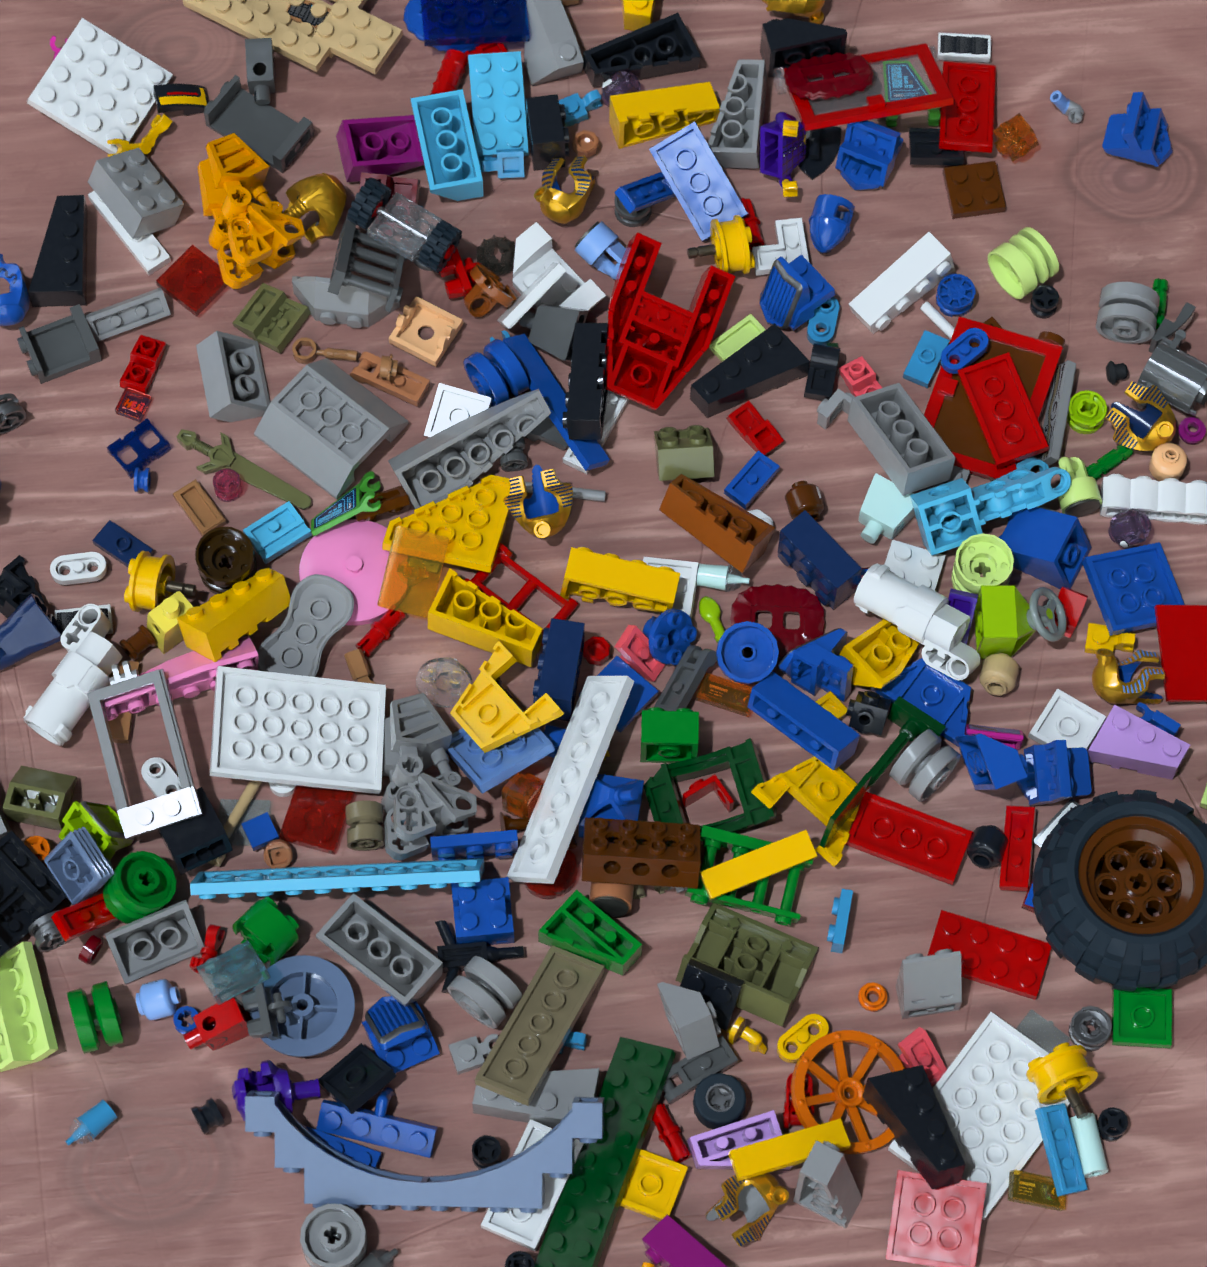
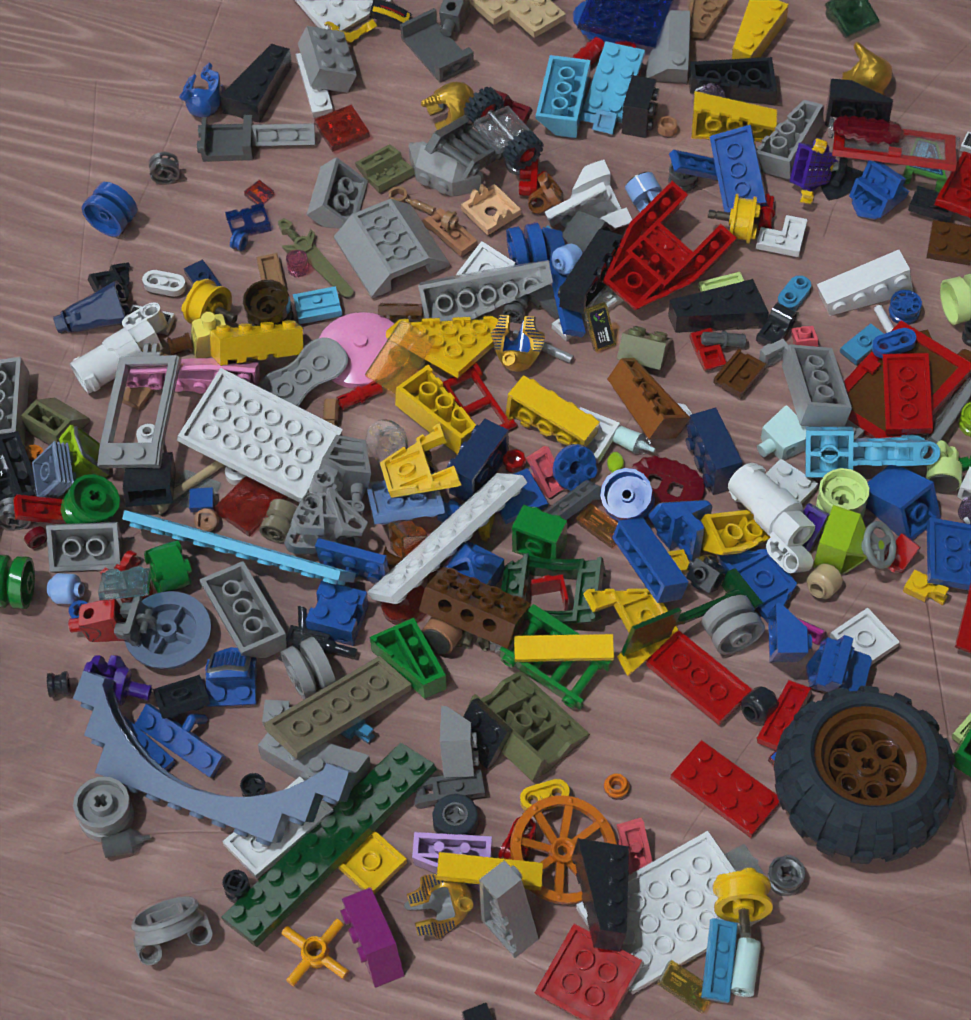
camera: 25 degrees right, 10 degrees down
red slope [120,335,166,395] -> none
light orange piece [198,133,305,289] -> none
bright green flag [311,471,381,536] -> none
magenta slope [336,115,424,182] -> none
clear smoke gear [476,235,515,275] -> none
pearl gold piece [534,156,595,224] -> none
dark azure plate [559,89,602,127] -> none
red pin [652,1103,692,1163] -> none
blue plate [724,451,780,509] -> none
yellow piece [727,1016,768,1055] -> none
blue piece [759,254,835,331] -> none
reddish brown head [785,481,824,521] -> none
blue helmet [809,194,855,253] -> none
dark azure plate [827,889,853,953] -> none
light grey slope [896,949,962,1019] -> none
lavender wedge [1088,705,1190,780] -> none
pearl gold piece [1092,648,1165,704] -> none
black wheel [1097,1107,1128,1142] -> none
green plate [1112,987,1172,1049] -> none
blue plate [1136,702,1181,737] -> none
none -> light blue head [552,244,583,275]
none -> tile [584,302,616,352]
none -> dark grey axle [701,331,746,348]
none -> reddish brown plate [713,348,766,399]

